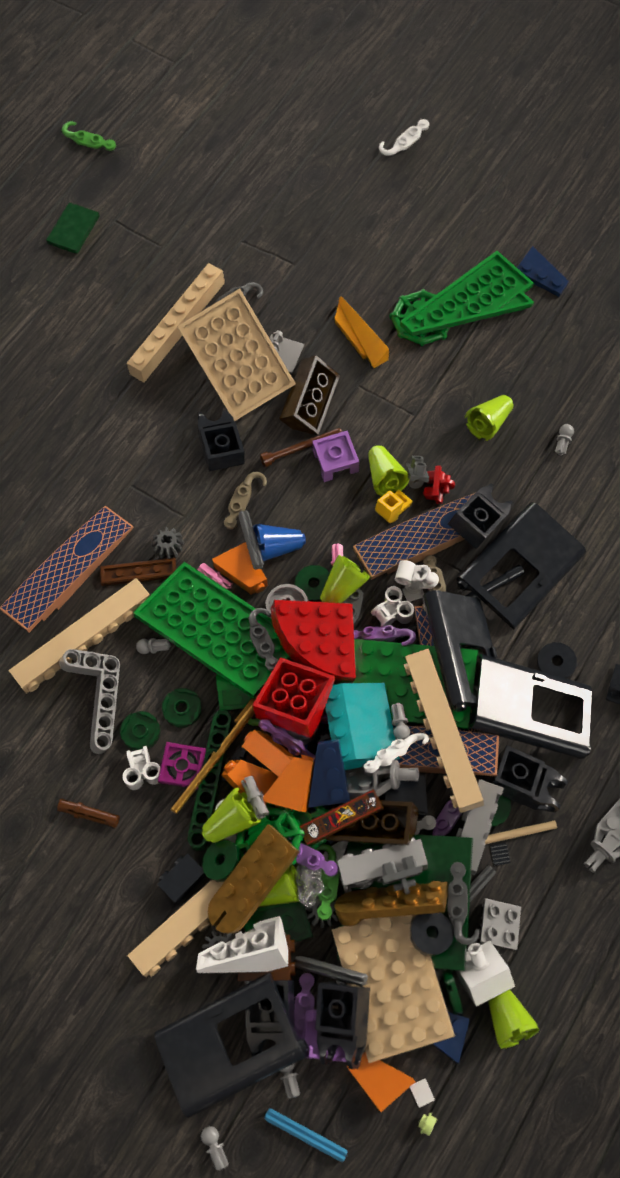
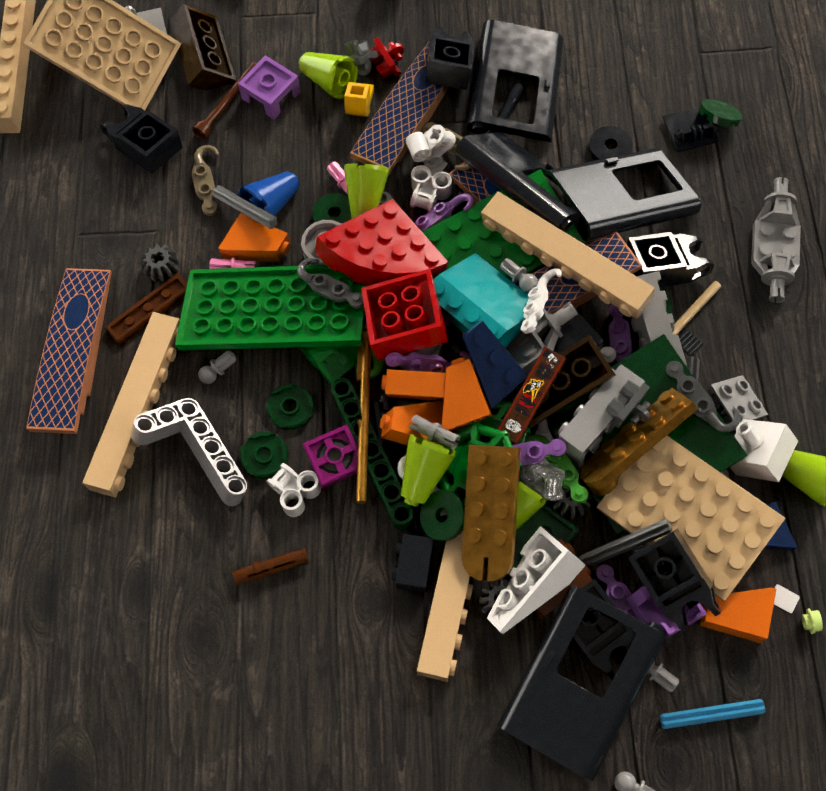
camera: 35 degrees left, 0 degrees up
black tile [410,913,454,956] -> none
dark green tile [442,970,463,1015] -> none

